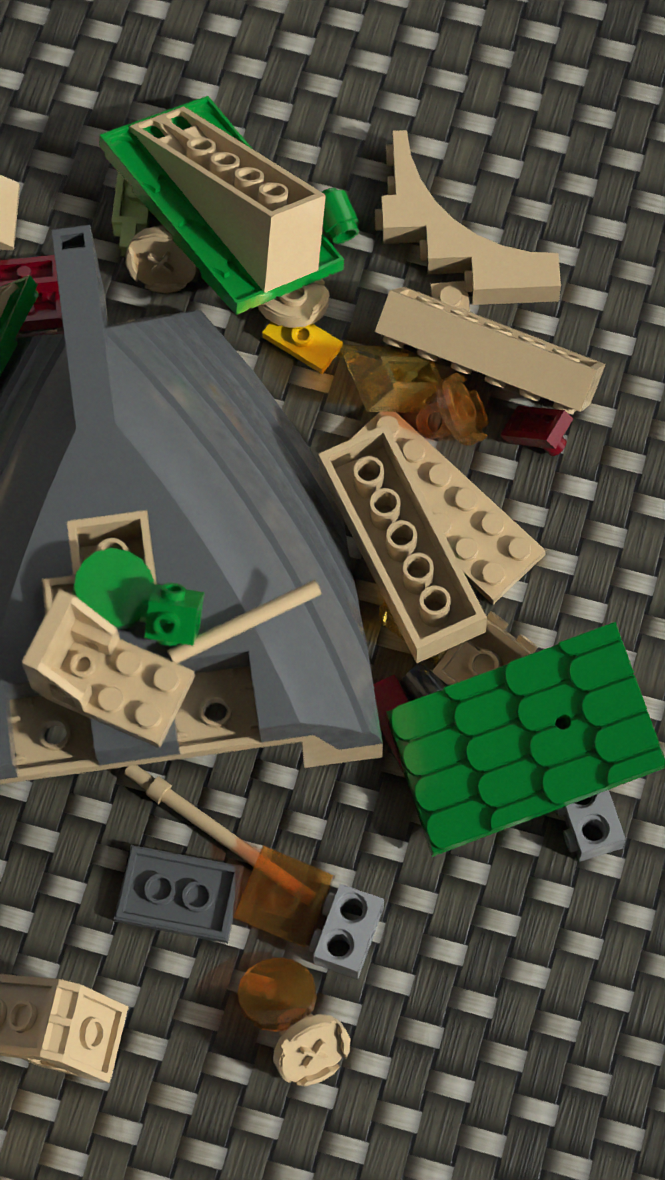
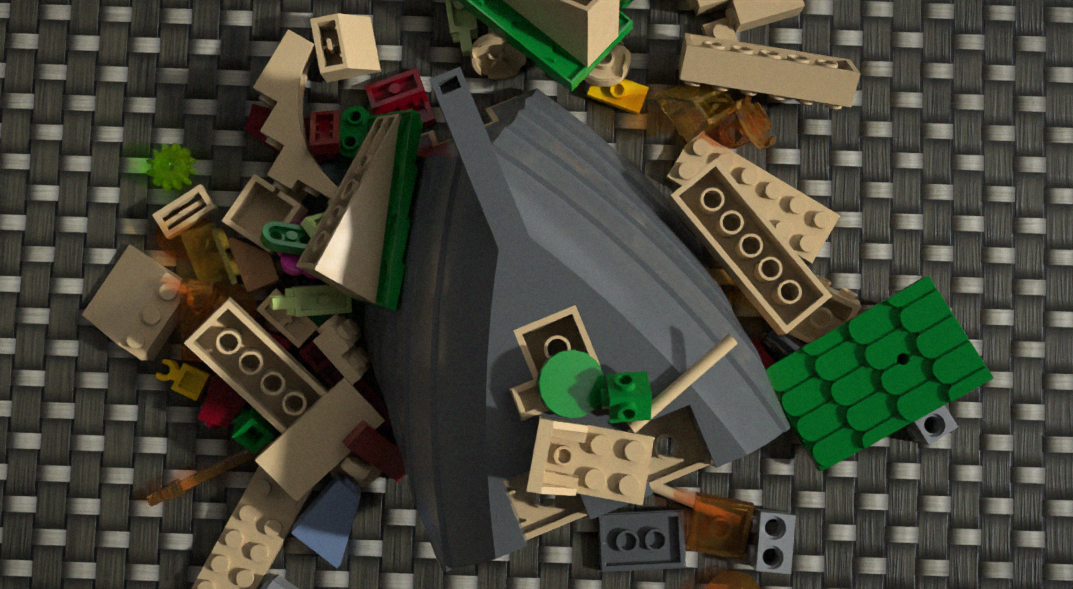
camera: 15 degrees left, 15 degrees up
dark red tile [500,406,573,456] -> none

